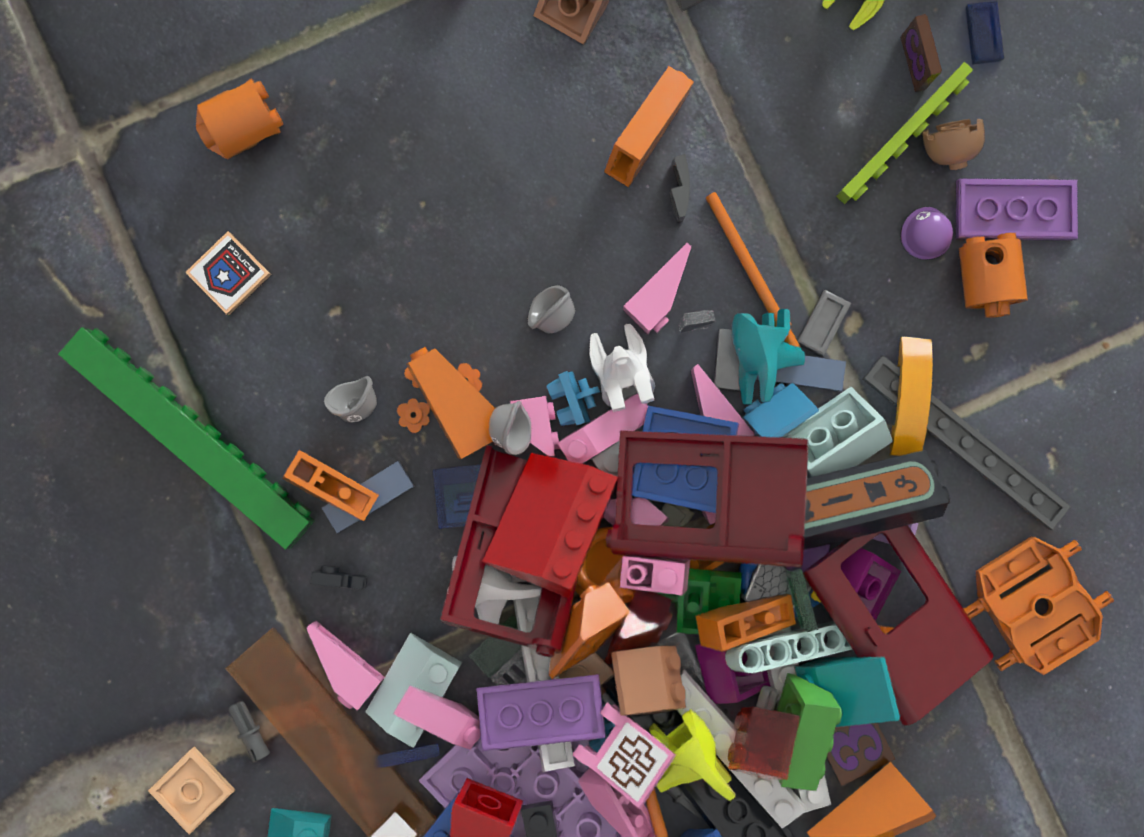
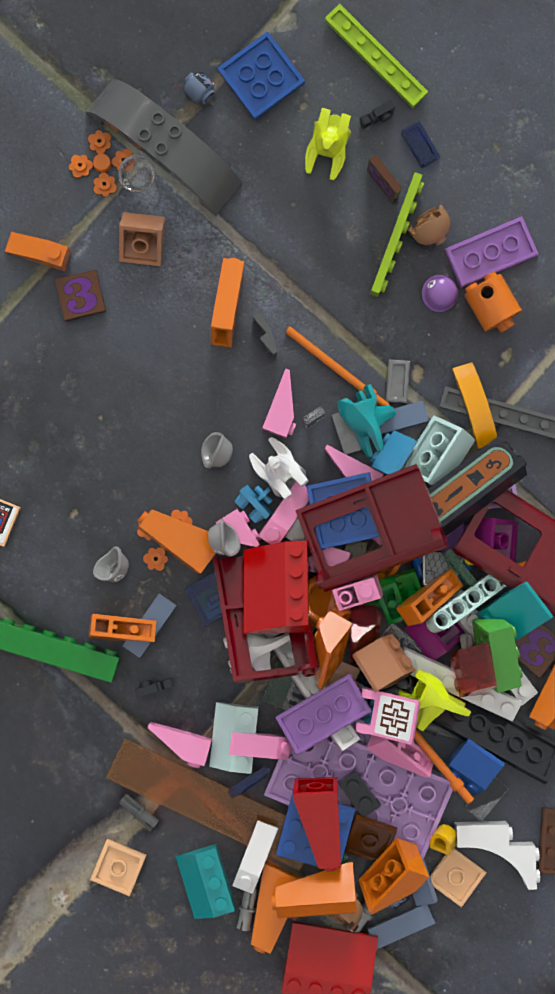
camera: 25 degrees left, 0 degrees up
none -> reddish brown tile [55,270,106,321]

